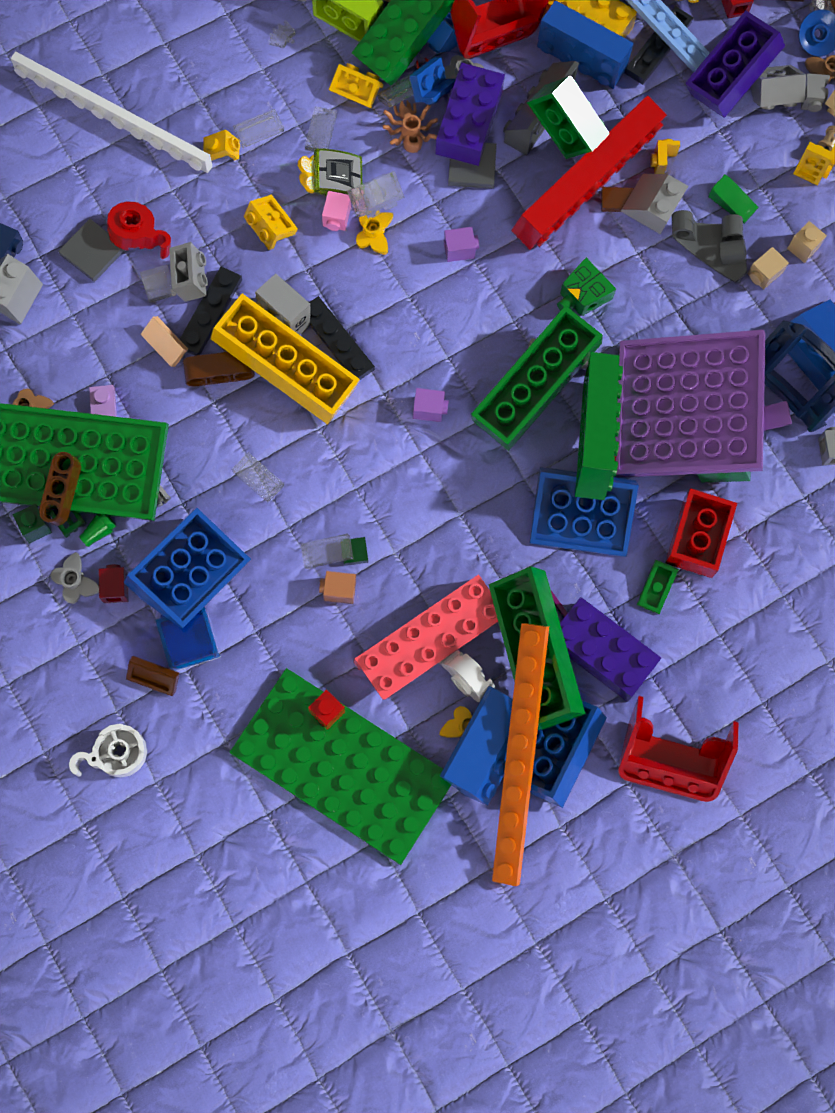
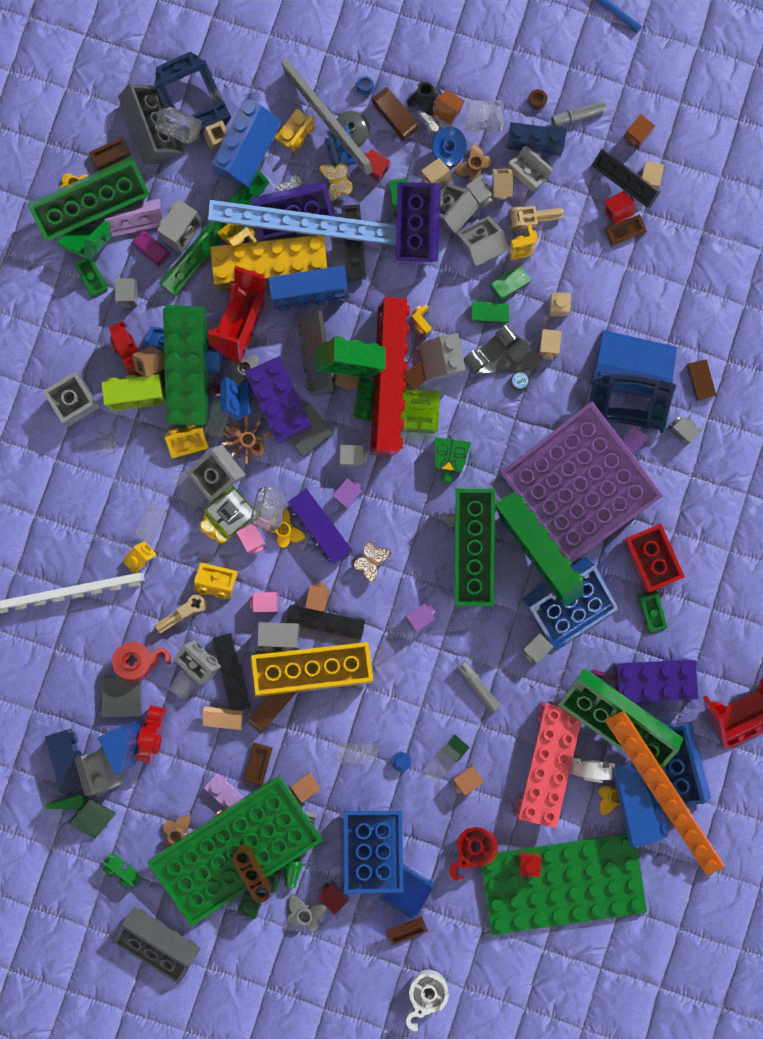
camera: 30 degrees left, 10 degrees up
none -> blue slope [98,721,142,775]
none -> red piece [135,705,166,764]
none -> tan connector [155,595,207,633]
none -> light grey brick [187,445,245,502]
none -> reddish brown tile [244,742,273,786]
none -> bright pink brick [250,592,278,612]
none -> dark purple brick [288,488,353,565]
none -> nougat panel [291,771,321,803]
none -> nougat brick [305,582,330,612]
none -> medium nougat brick [332,374,361,392]
none -> light grey brick [340,445,367,467]
none -> green hinge [353,380,376,421]
none -> animal [354,542,392,583]
none -> blue plate [392,752,411,772]
none -> clear neon green slope [401,390,440,432]
none -> tan brick [421,158,452,188]
none -> red piece [449,827,498,881]
none -> light grey slope [456,216,509,266]
none -> light grey axle [456,660,500,712]
none -> slope [490,266,531,302]
none -> tile [510,371,530,391]
none -> light grey brick [522,633,554,664]

